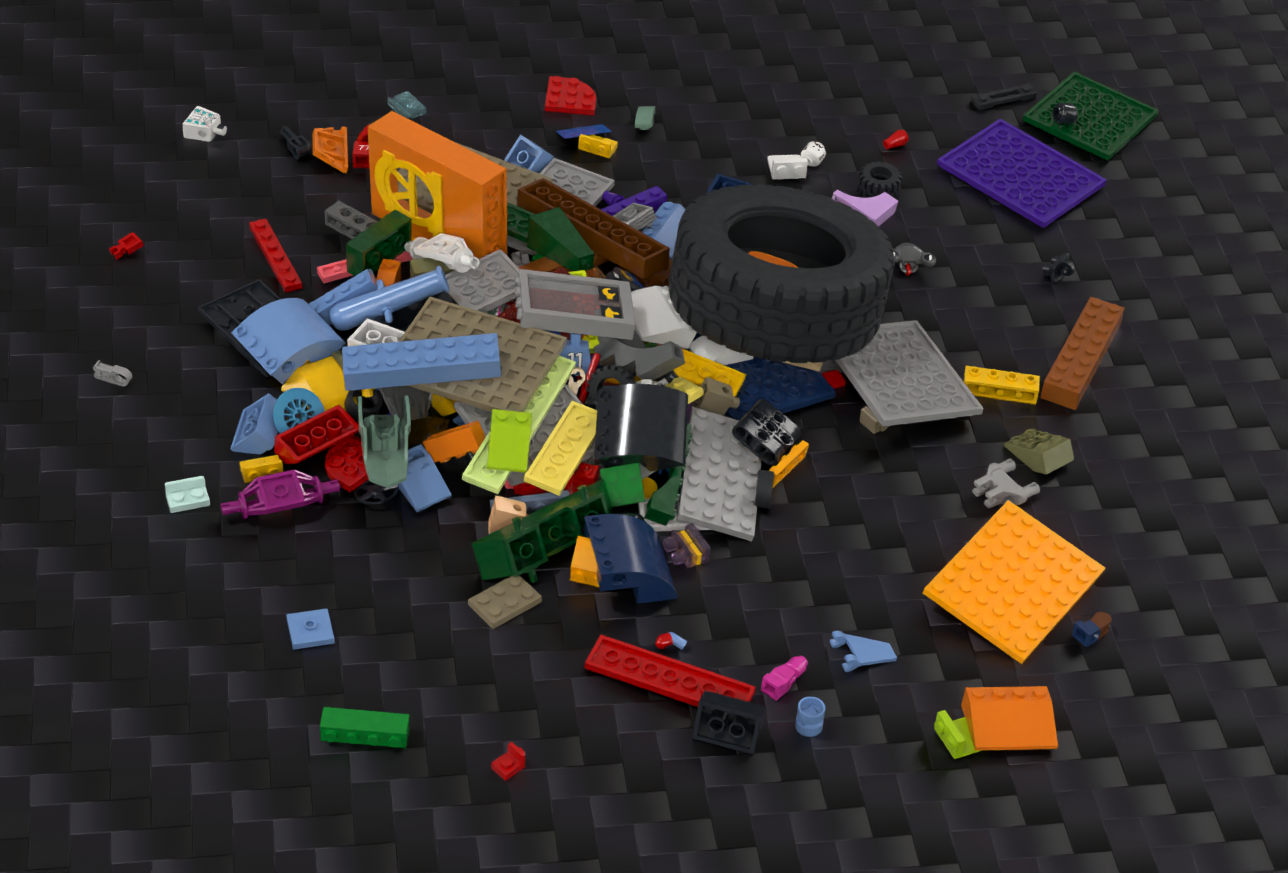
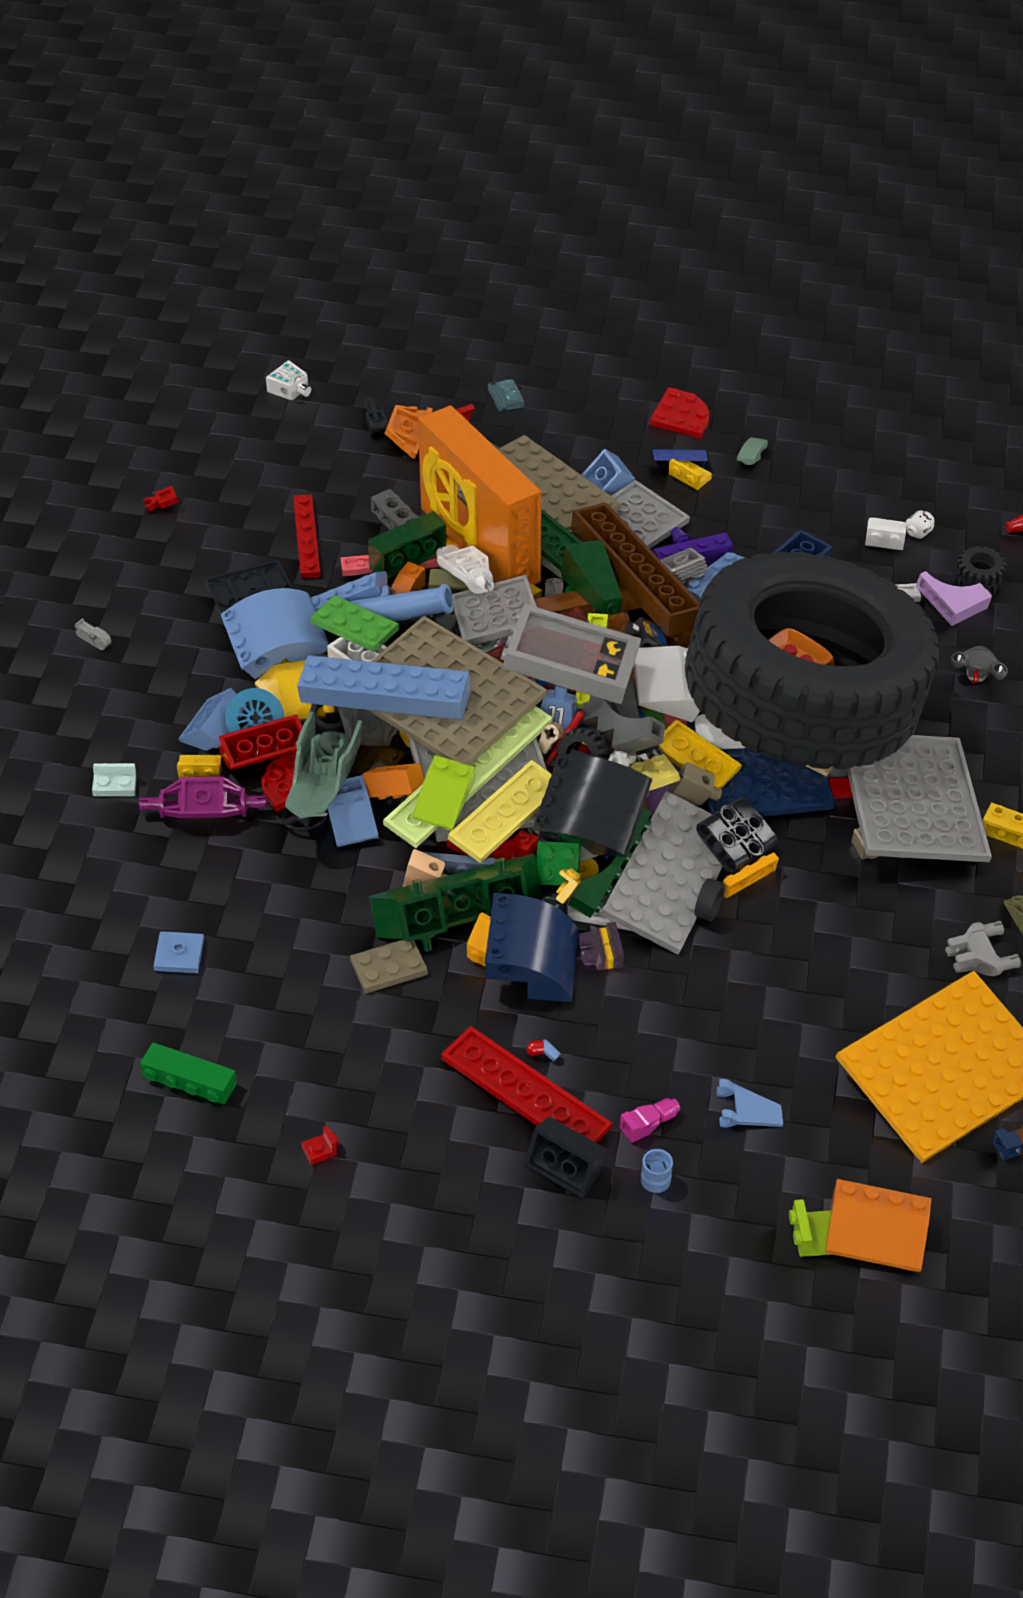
camera: 20 degrees right, 5 degrees up
none -> bright green plate [310,595,399,652]
none -> yellow bracket [556,868,582,904]

